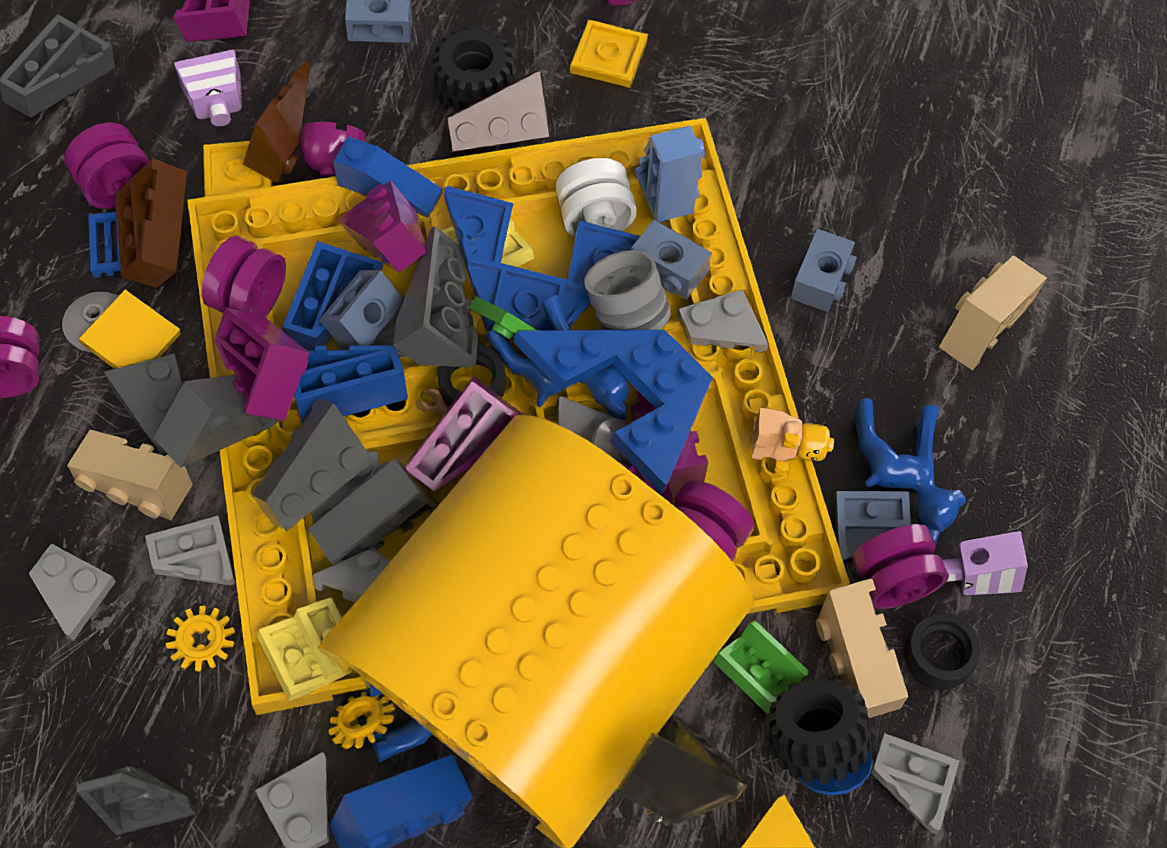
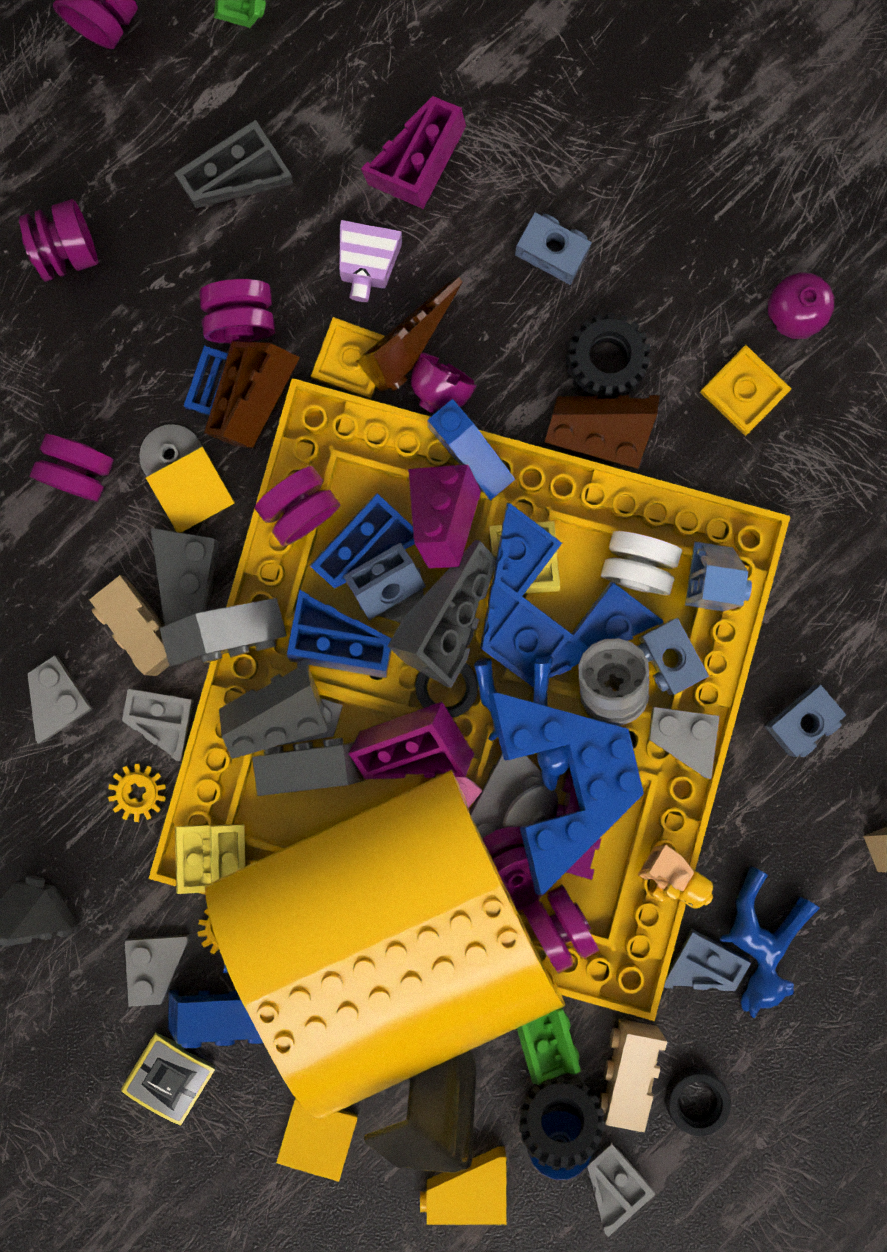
camera: 30 degrees right, 25 degrees up
magenta wedge [214,307,309,421] -> none
light grey wing [313,547,390,602] -> none
medium nougat hand [416,389,448,414] -> none
bright green wing [469,296,538,340] -> none
magenta wheel [852,524,949,609] -> none
lavender torso [943,531,1028,595] -> none

